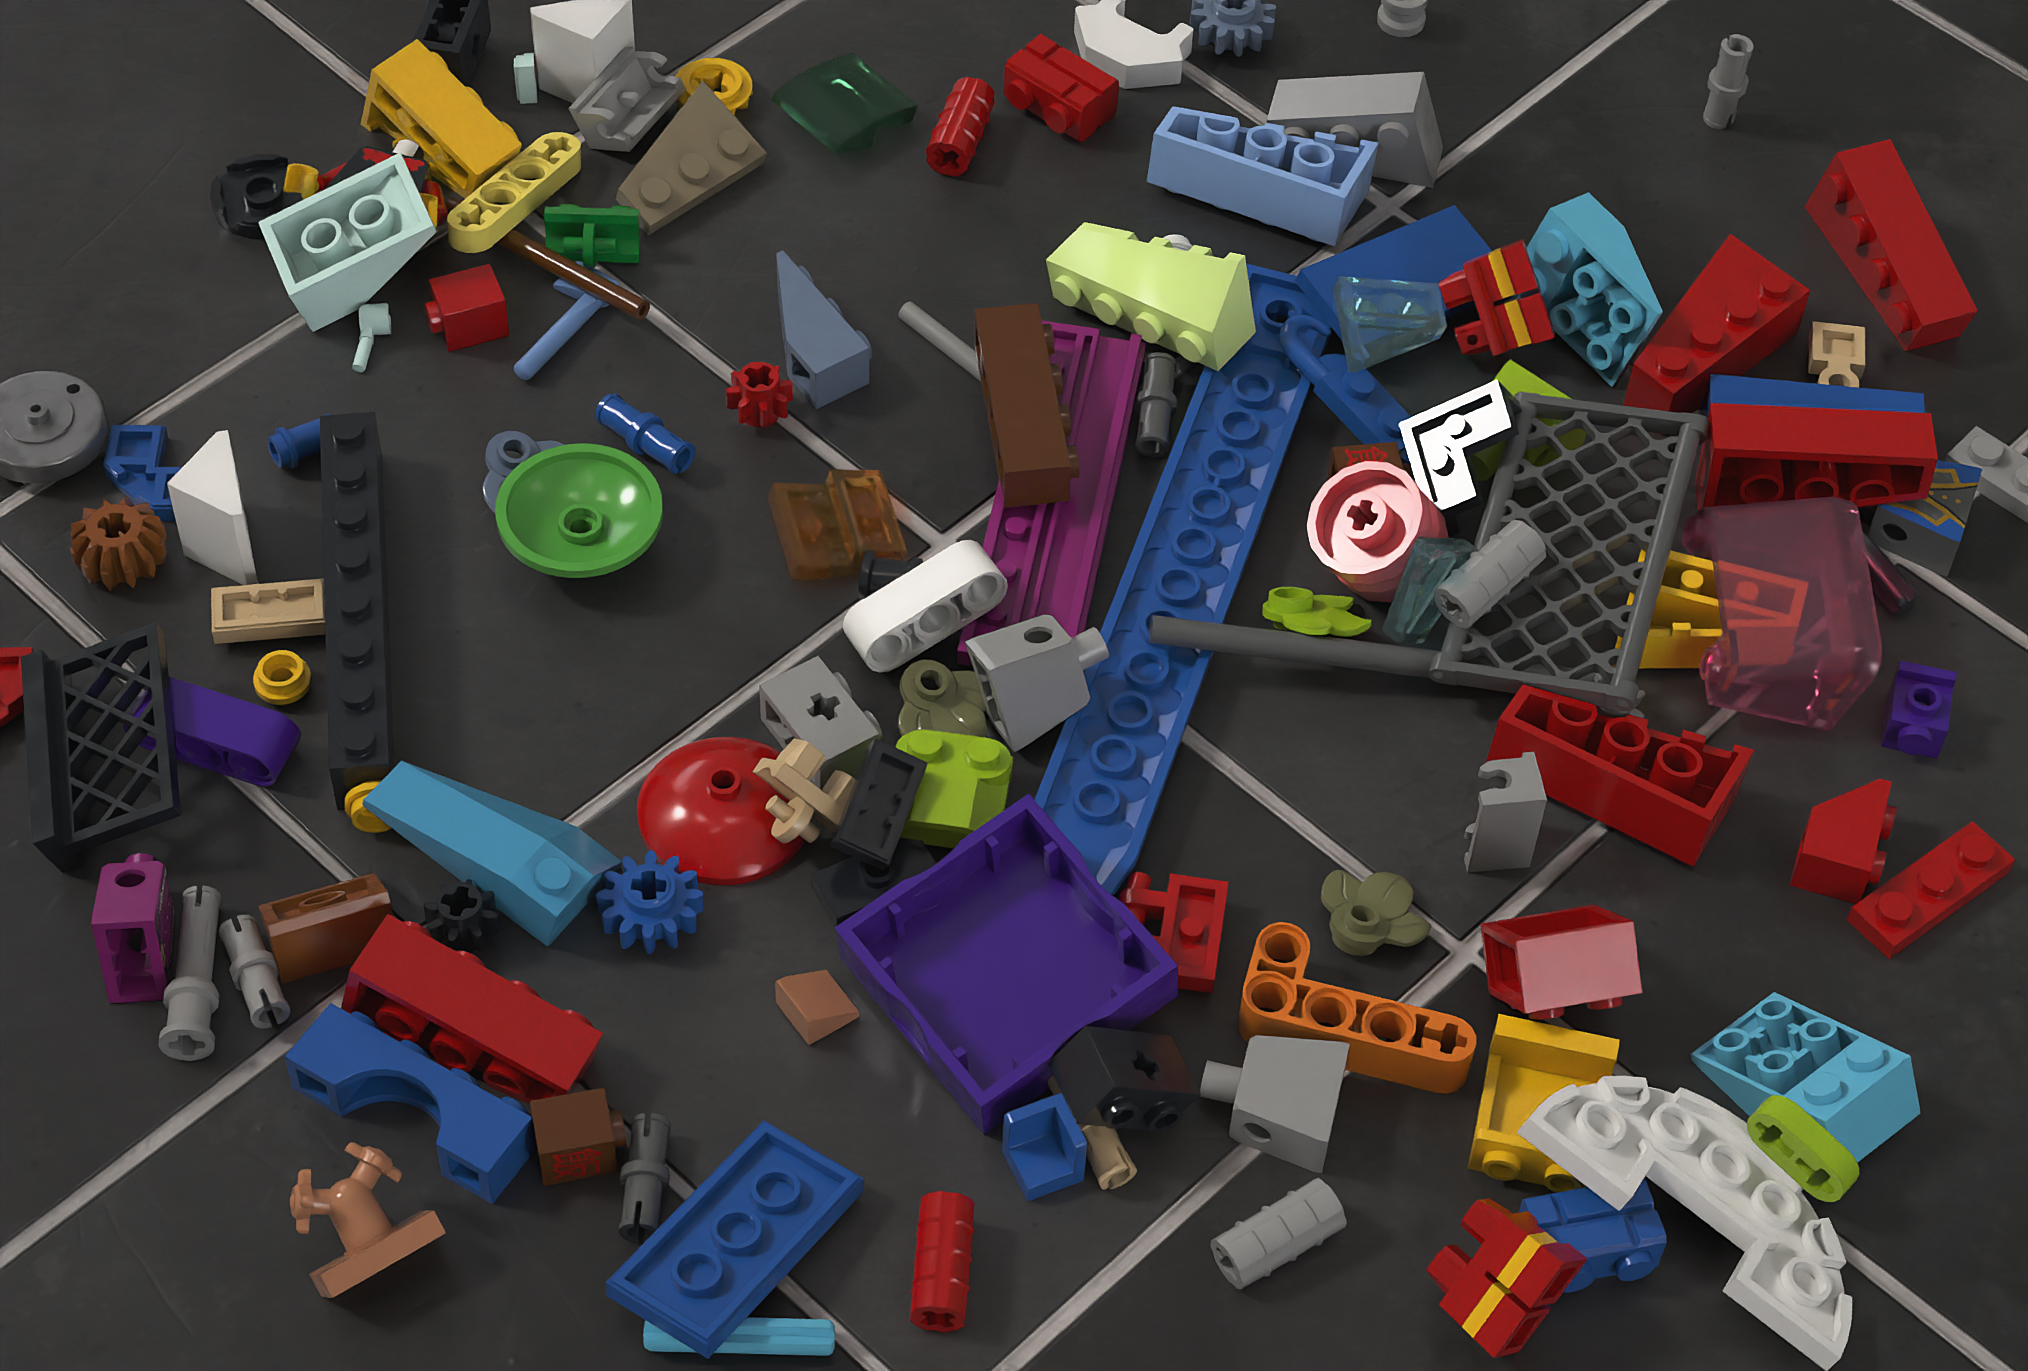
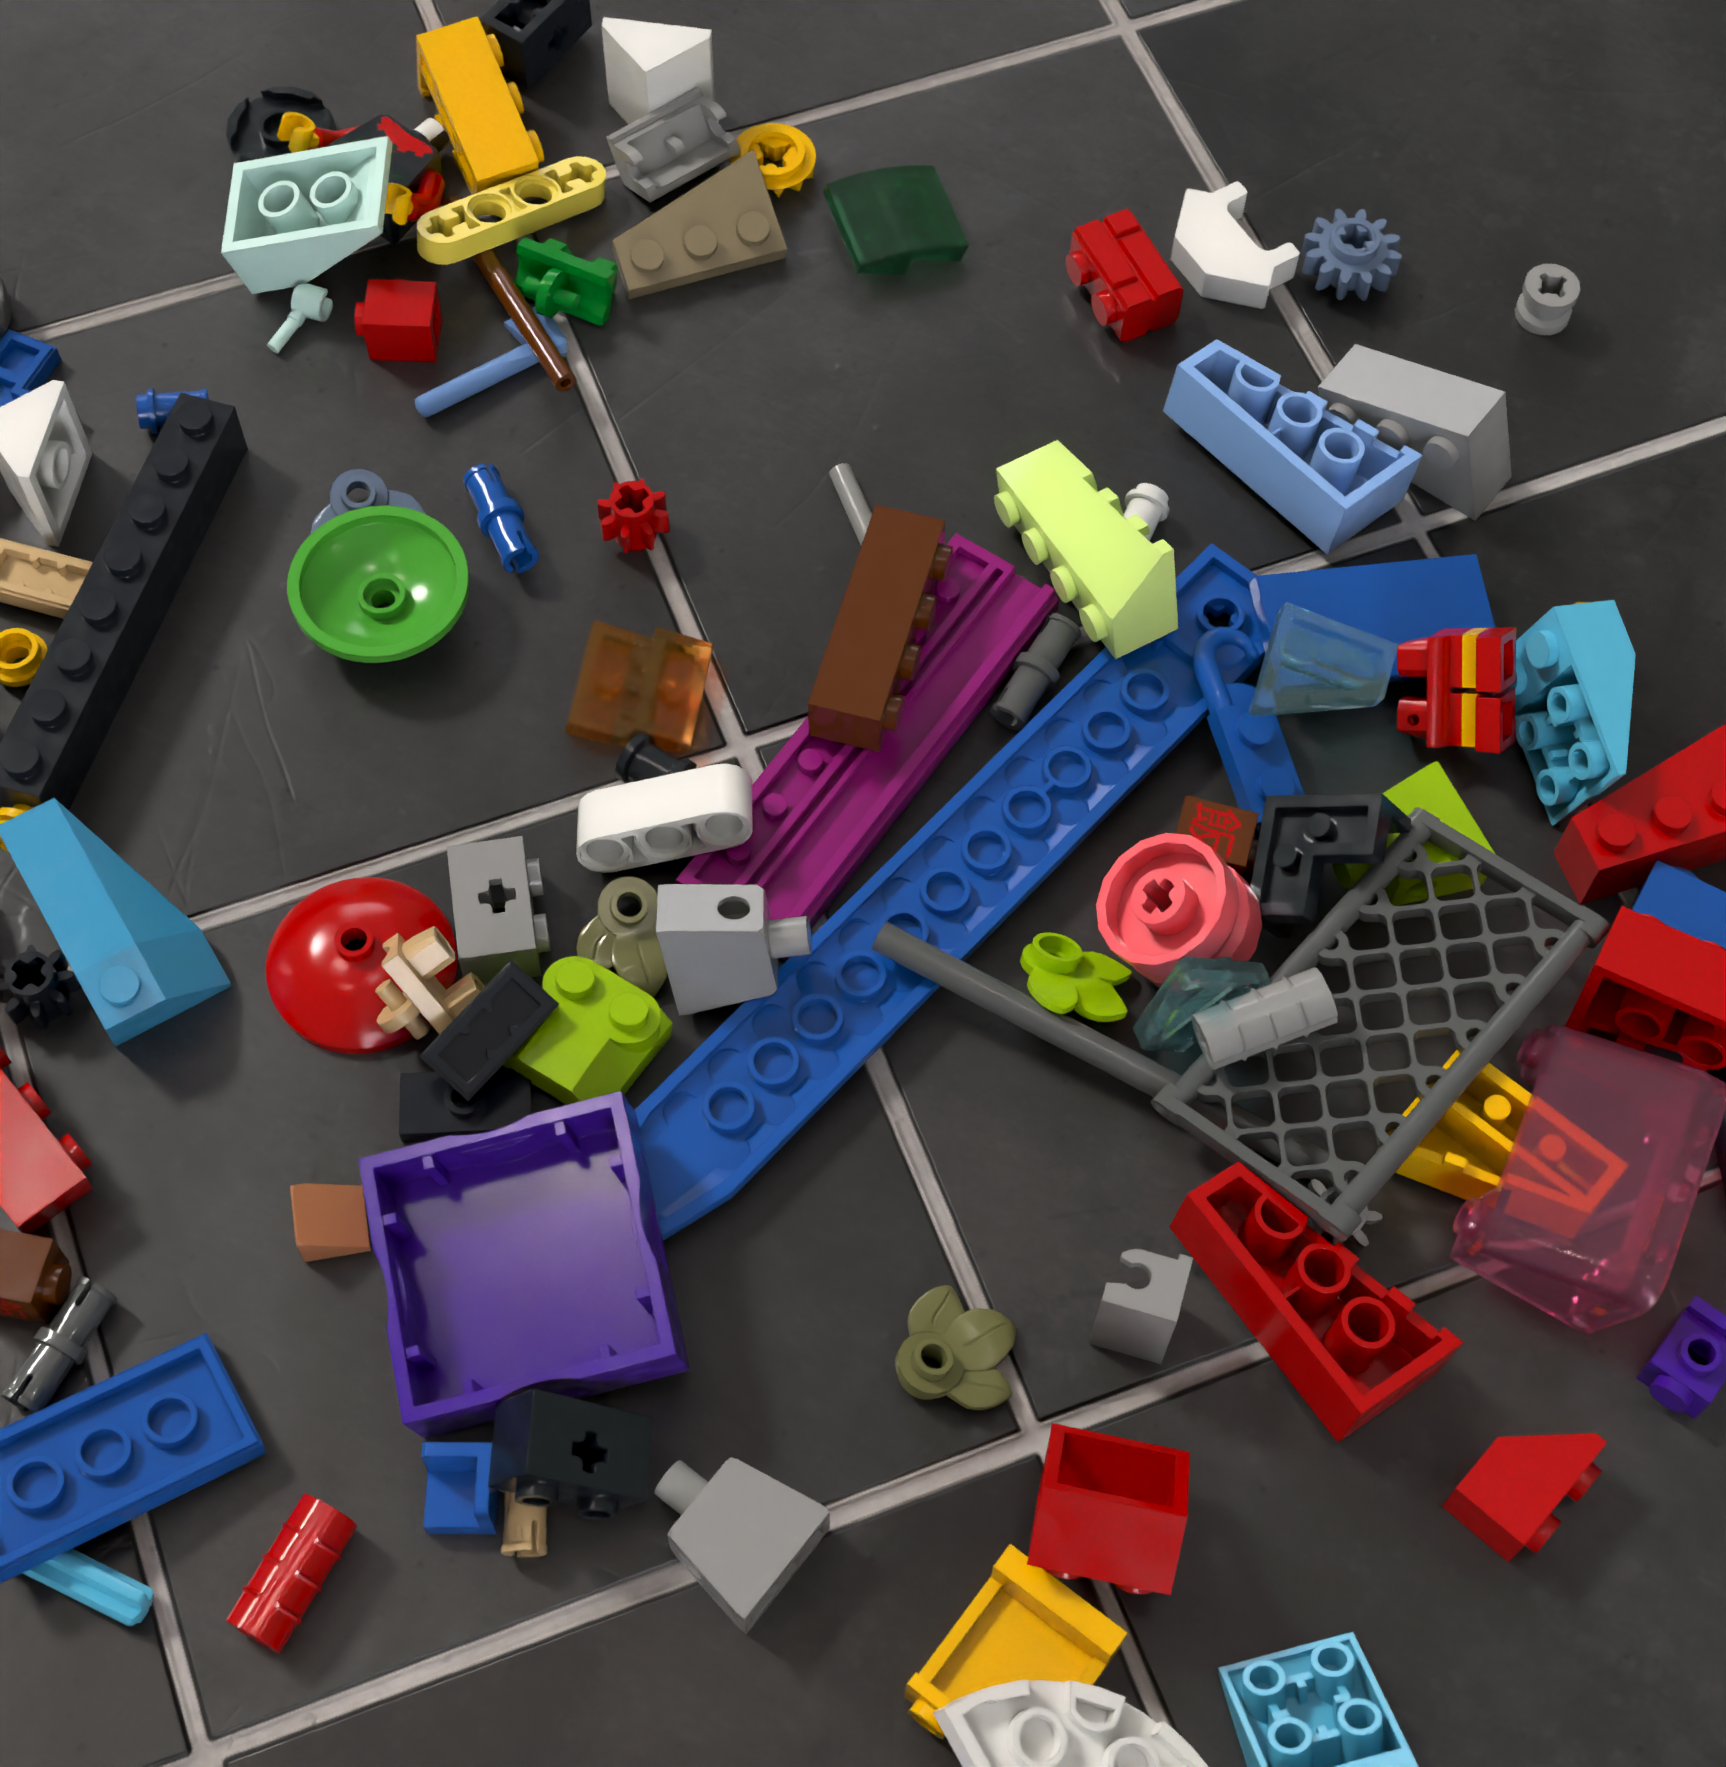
camera: 25 degrees right, 10 degrees up
light aqua tile [514,53,537,104] -> none
blue gear [596,850,704,954] -> none
sand blue slope [776,250,873,409] -> none
red axle [926,77,995,176] -> none
red plate [1118,872,1229,993] -> none
light grey axle [1210,1178,1347,1289] -> none
orange beam [1238,922,1476,1094] -> none
red plate [1847,821,2015,959] -> none

